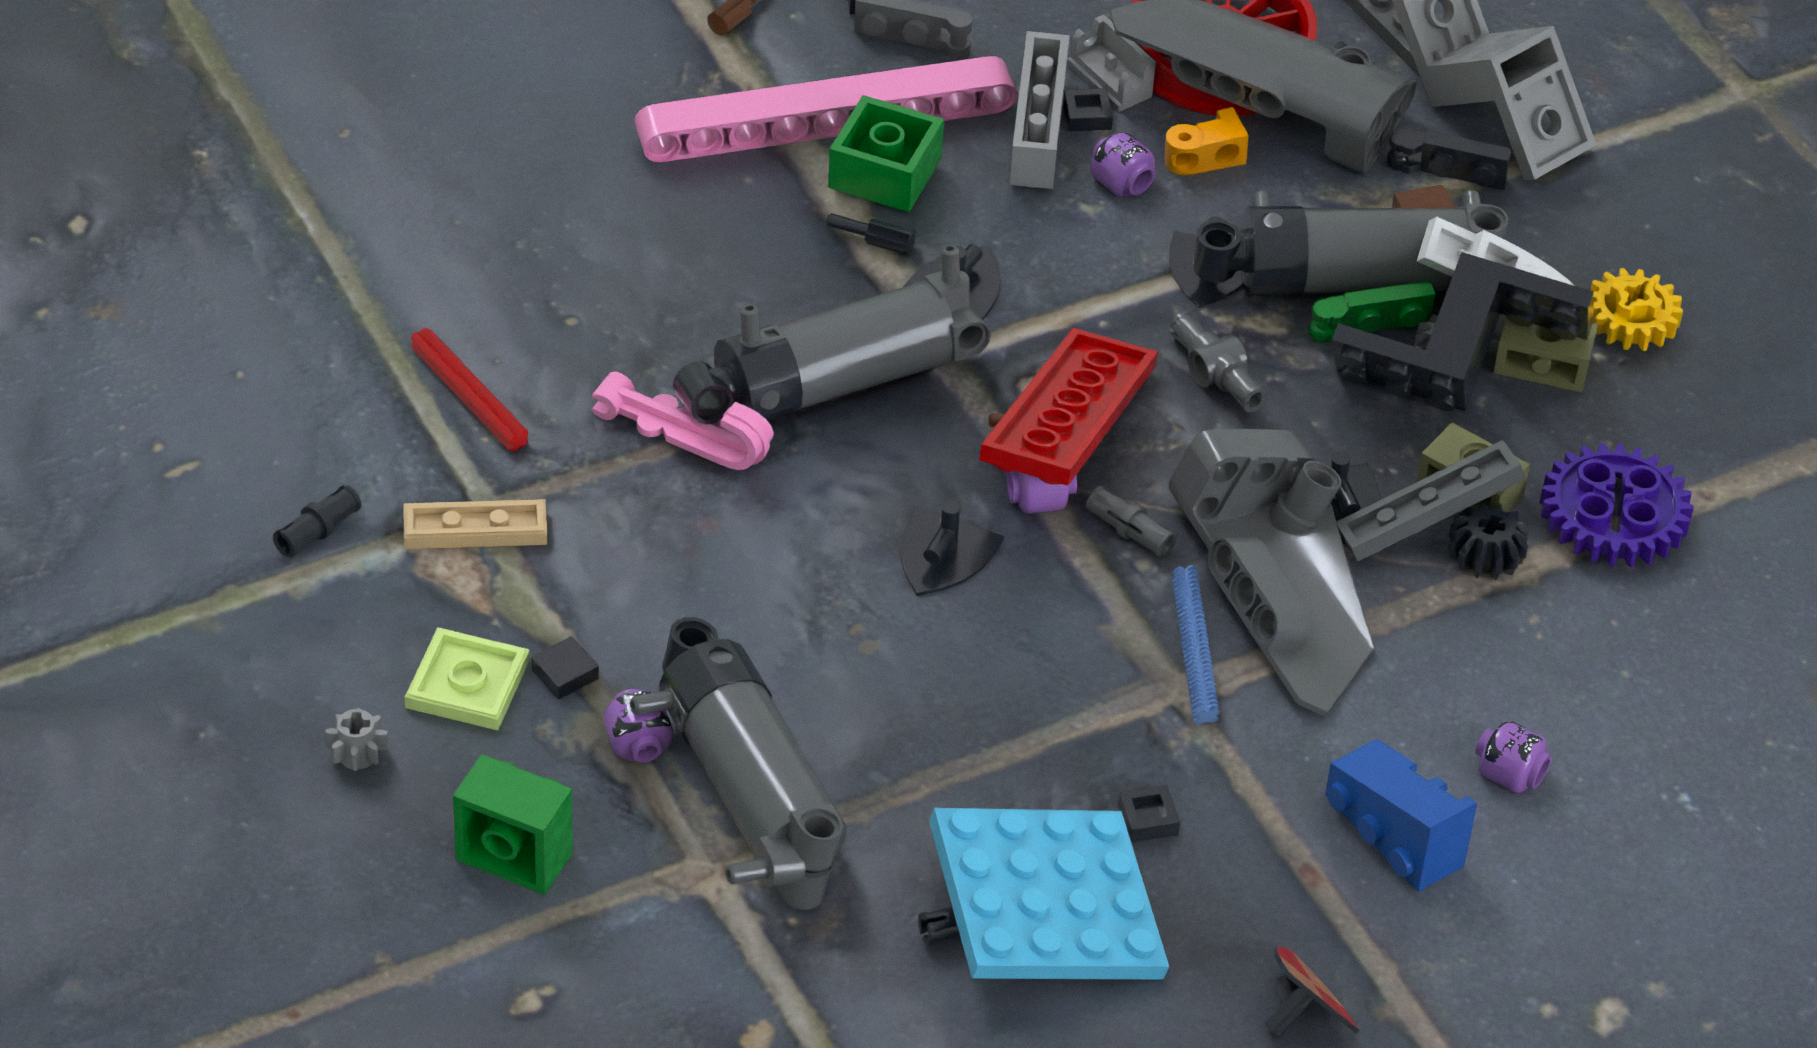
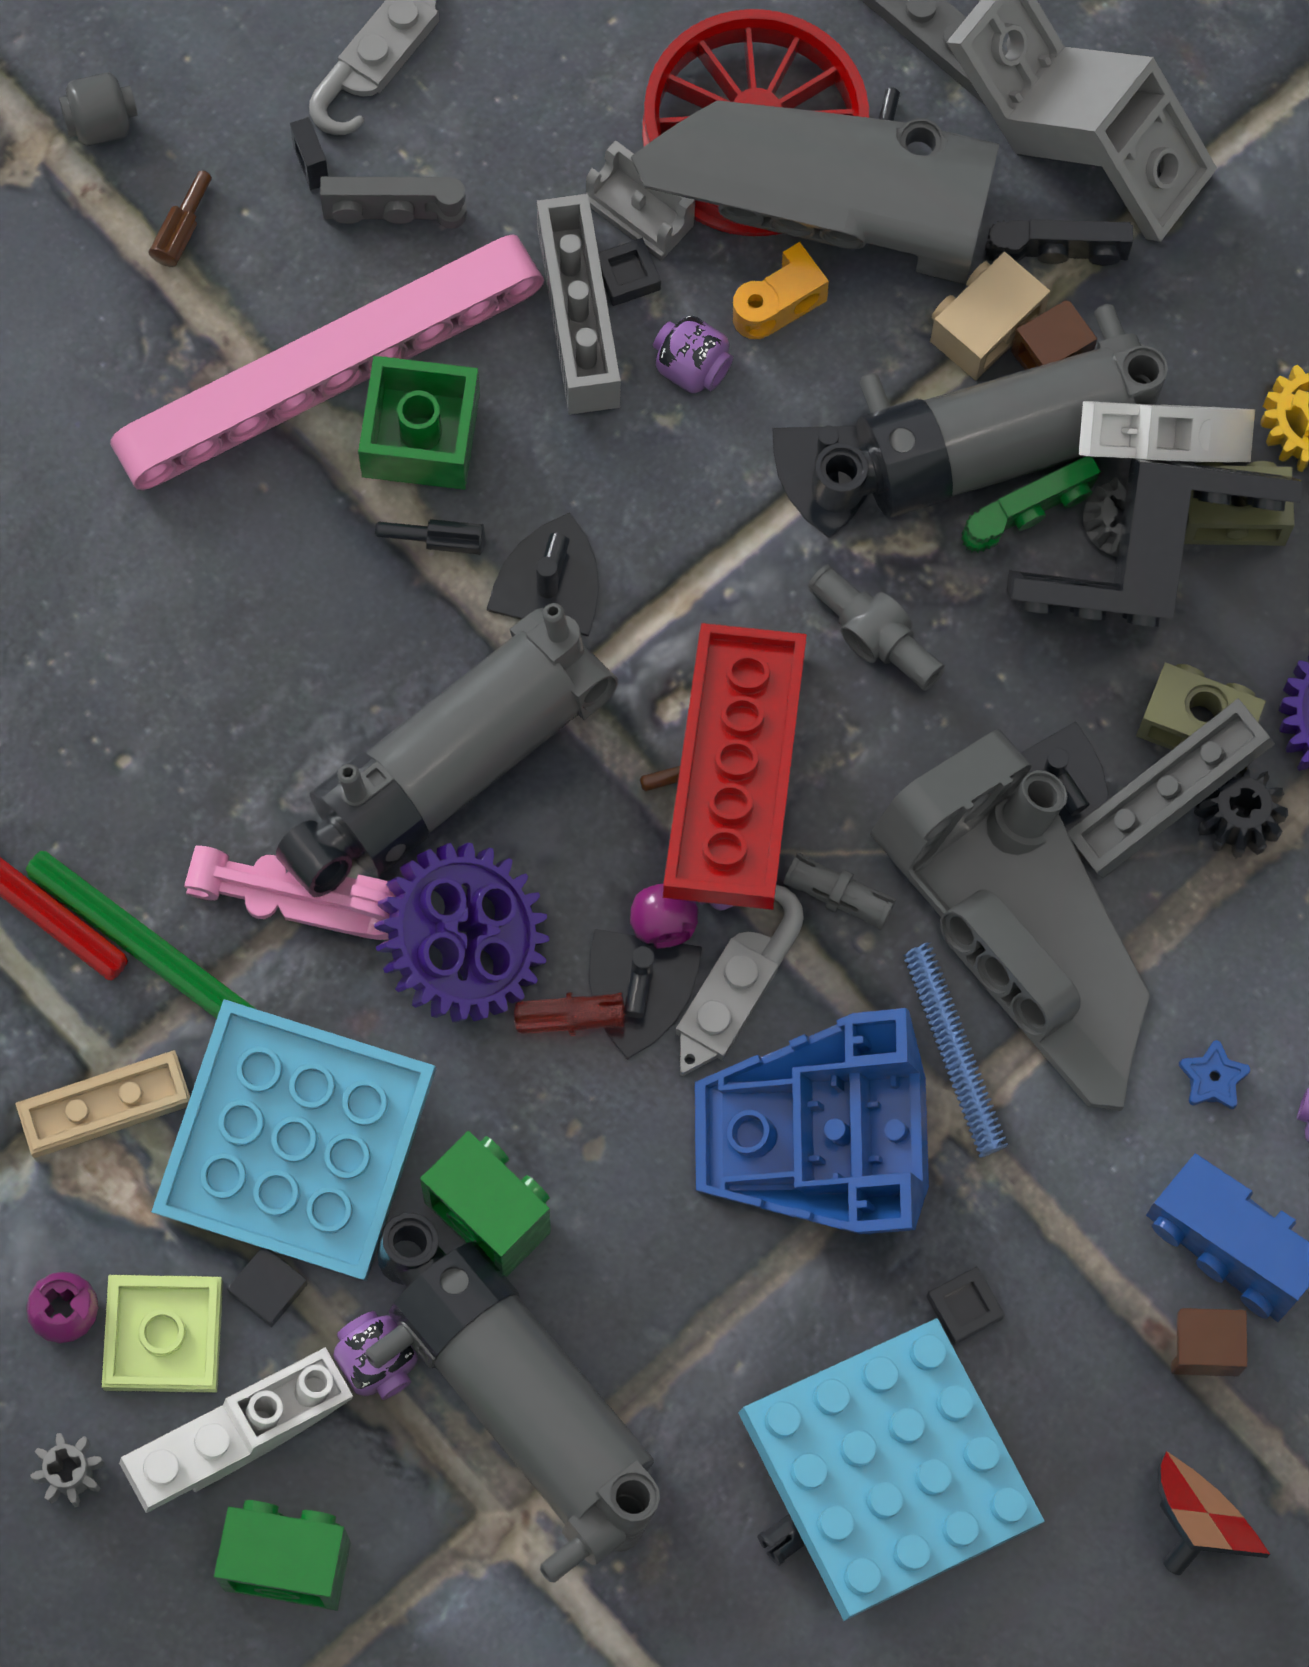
camera: 15 degrees left, 25 degrees up
none -> green axle [25,851,256,1019]
none -> magenta piece [26,1272,99,1343]
none -> white slope [119,1347,353,1513]
none -> medium azure plate [151,999,437,1281]
none -> dark purple gear [374,843,549,1023]
none -> green brick [420,1130,551,1277]
none -> clear red axle [514,992,625,1036]
none -> magenta piece [630,884,698,948]
none -> light grey plate [676,885,804,1076]
none -> blue wedge [695,1008,929,1234]
none -> tan brick [930,252,1050,381]
none -> reddish brown panel [1171,1308,1247,1377]
none -> blue plate [1179,1040,1250,1109]

